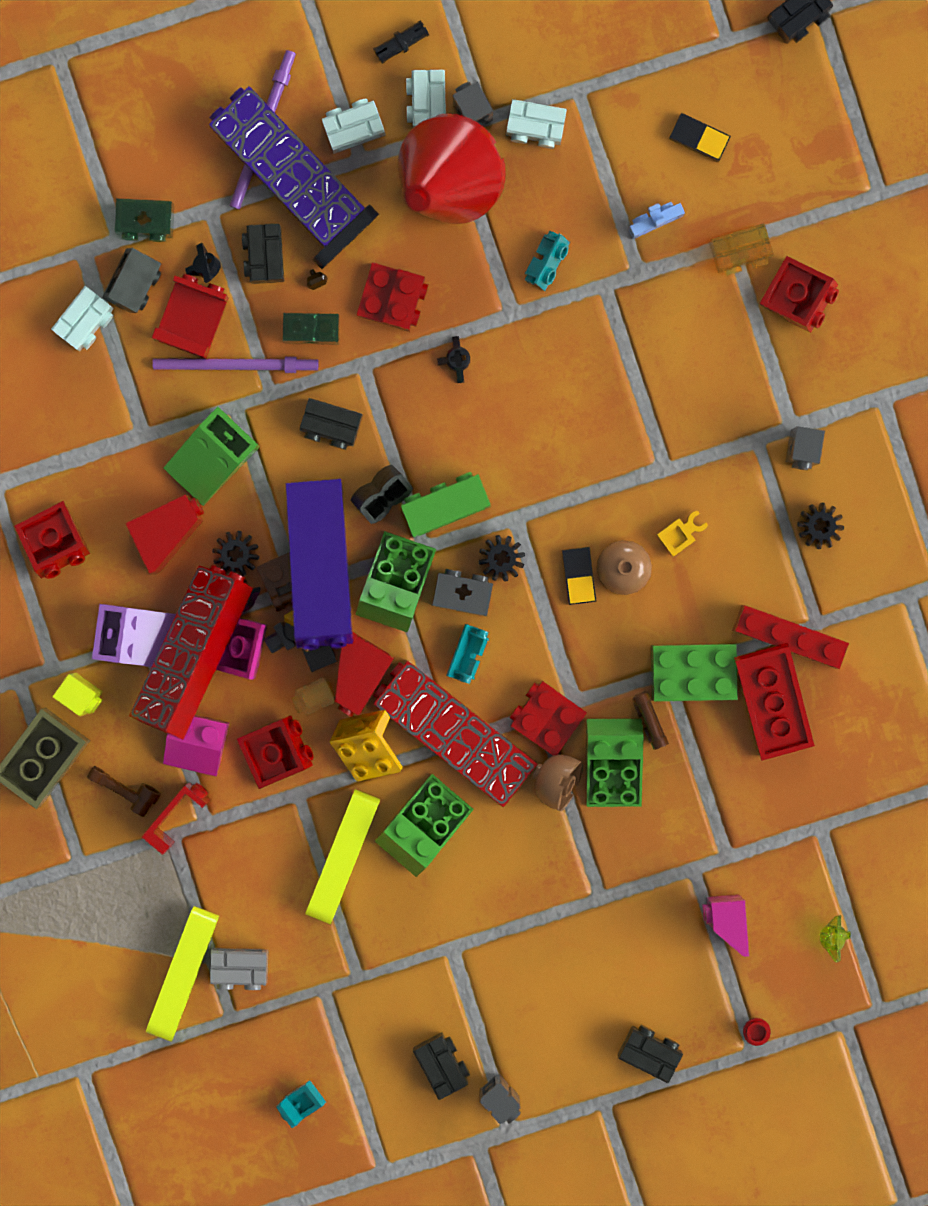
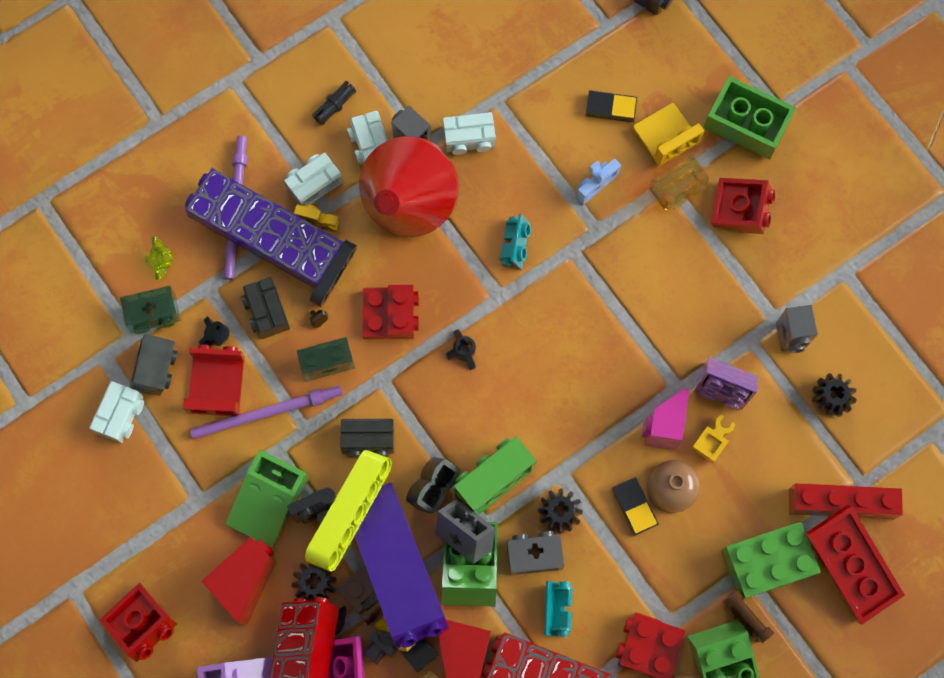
camera: 15 degrees left, 15 degrees down
none -> clear neon green piece [145,237,173,280]
none -> black plate [287,488,336,524]
none -> yellow plate [294,204,339,231]
none -> neon yellow beam [305,450,392,572]
none -> dark grey brick [435,499,496,564]
none -> yellow bracket [633,103,704,167]
none -> dark pink slope [641,388,689,450]
none -> medium lavender slope [694,357,758,410]
none -> bright green brick [703,76,796,160]

